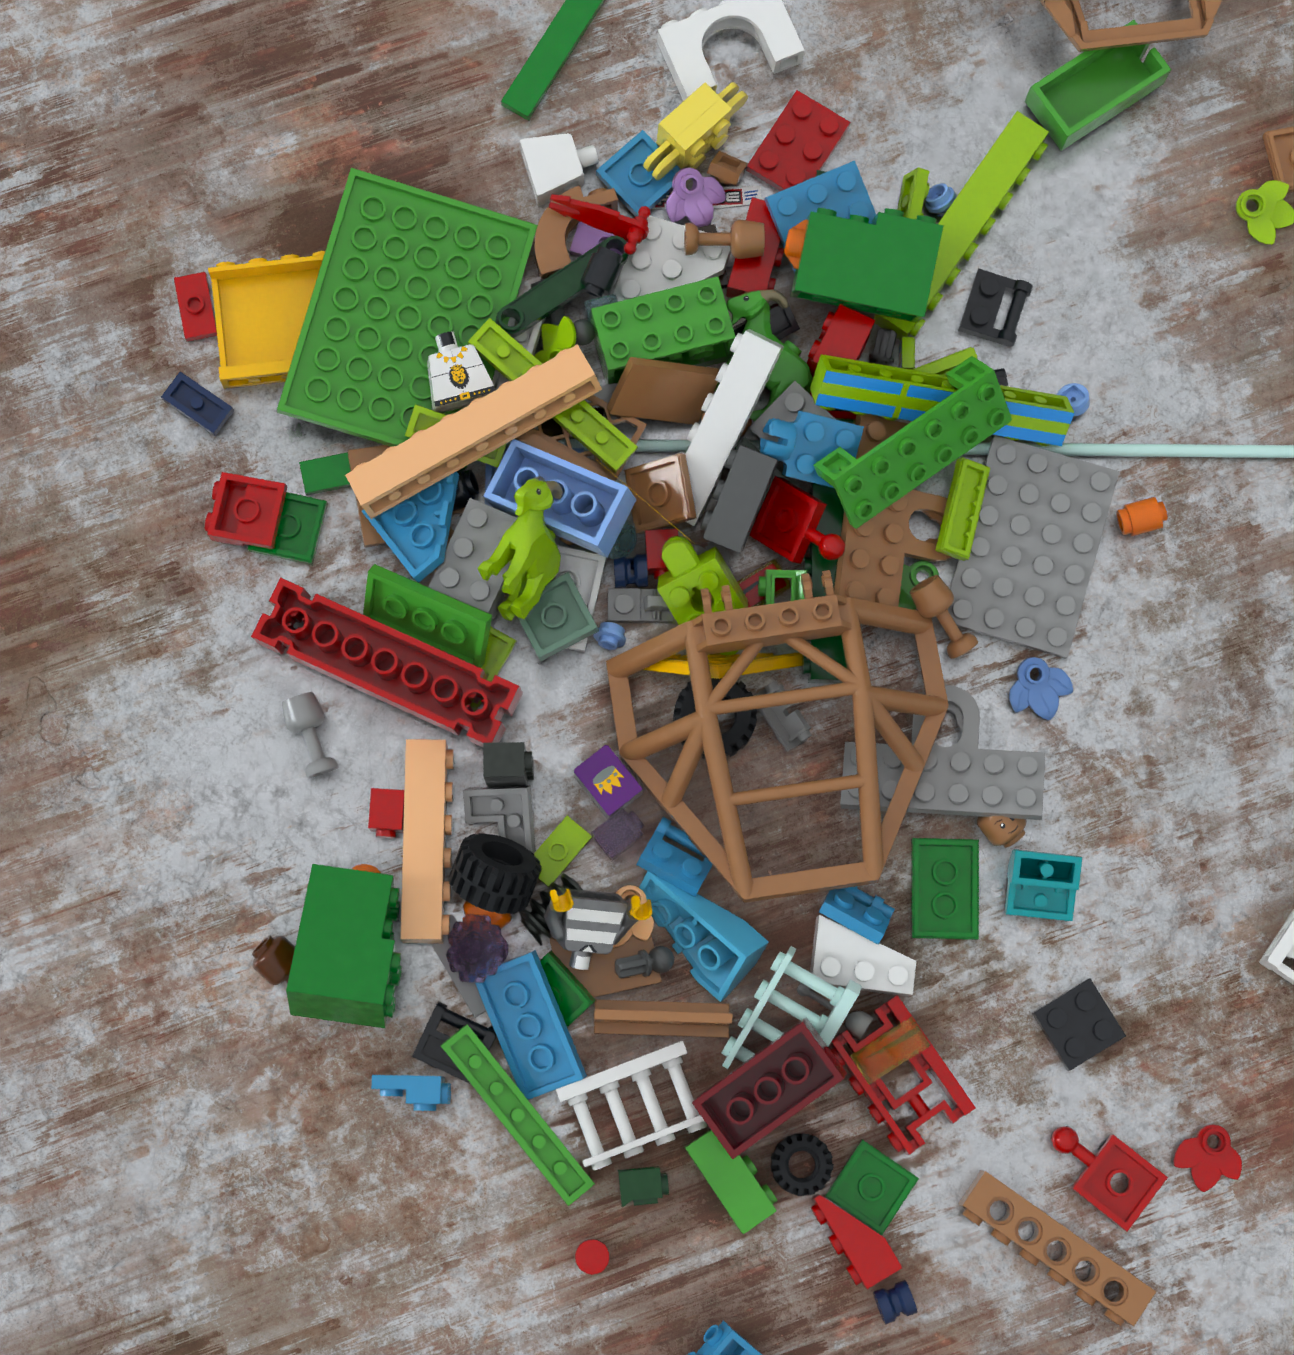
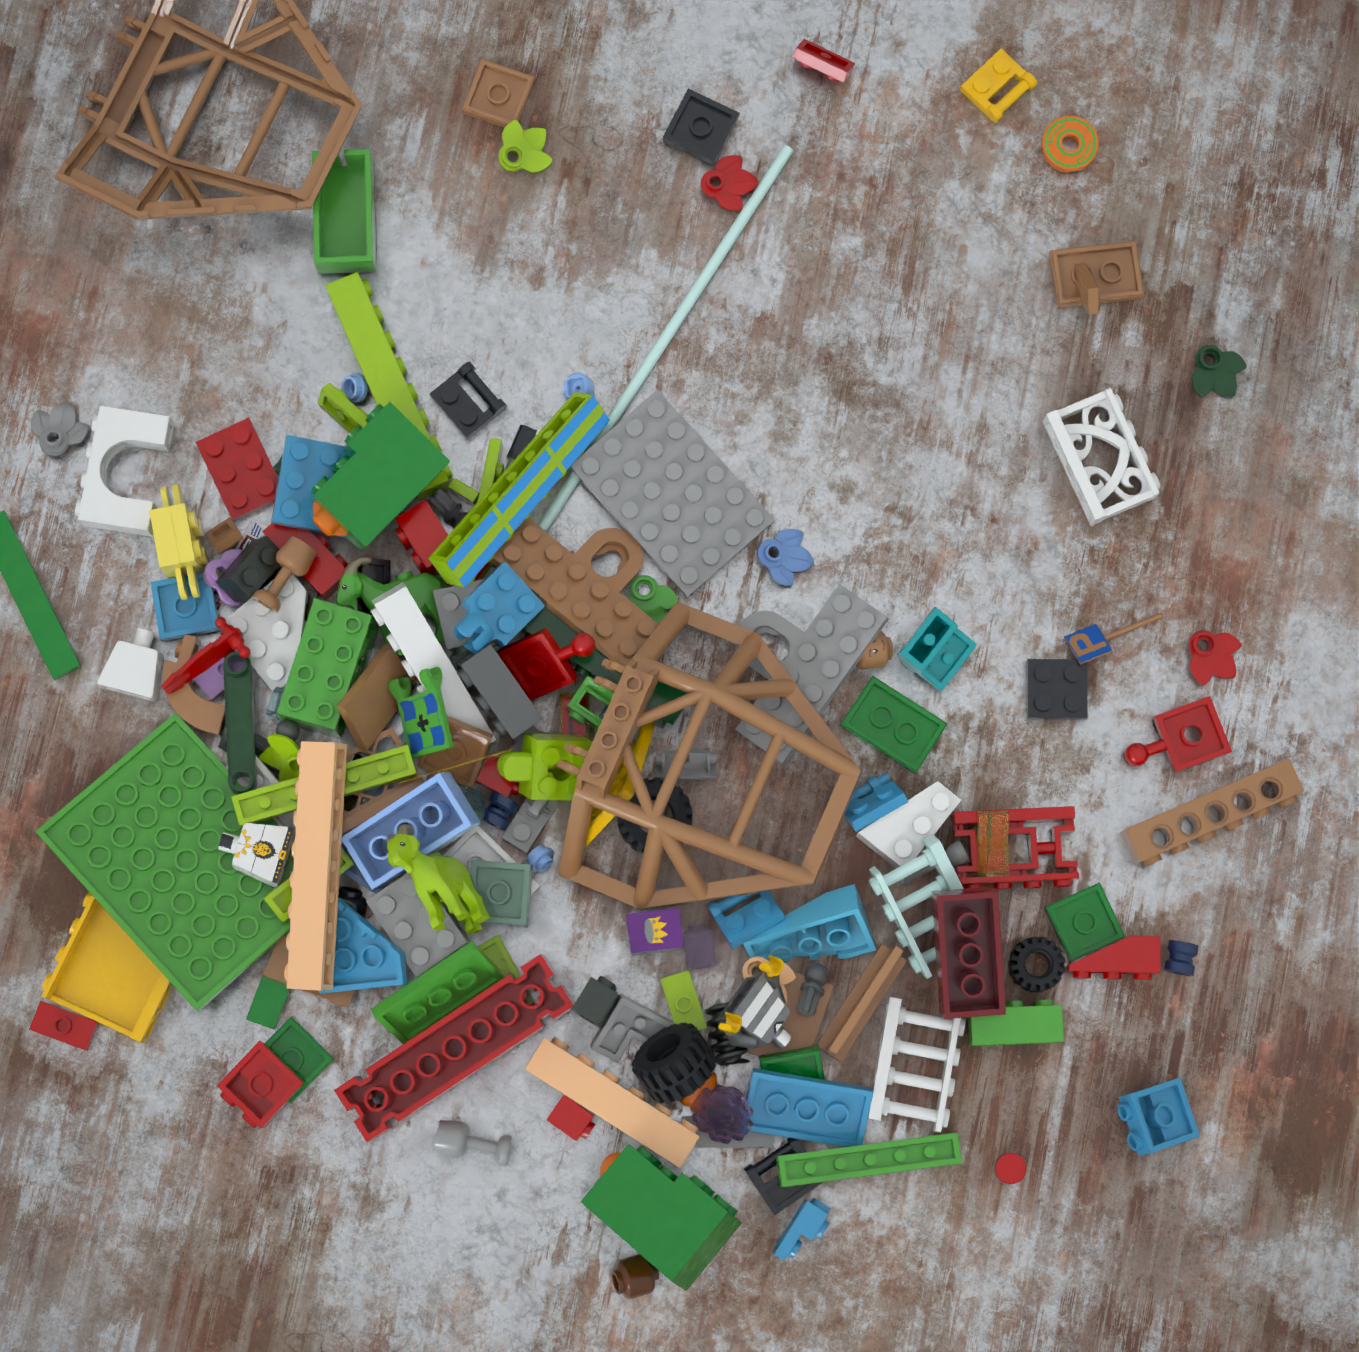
camera: 55 degrees left, 0 degrees up
dark blue plate [161,372,234,436] -> none
black brick [580,247,623,298] -> none
dark green window [618,1166,669,1207] -> none
bright green bracket [813,356,1012,529] -> none
medium nougat piece [910,575,978,659] -> none
lime plate [935,457,990,561] -> none
orange brick [1116,497,1168,536] -> none
none -> pearl dark grey brick [215,536,280,603]
none -> bright green flag [388,667,454,759]
none -> piece [1064,613,1163,665]

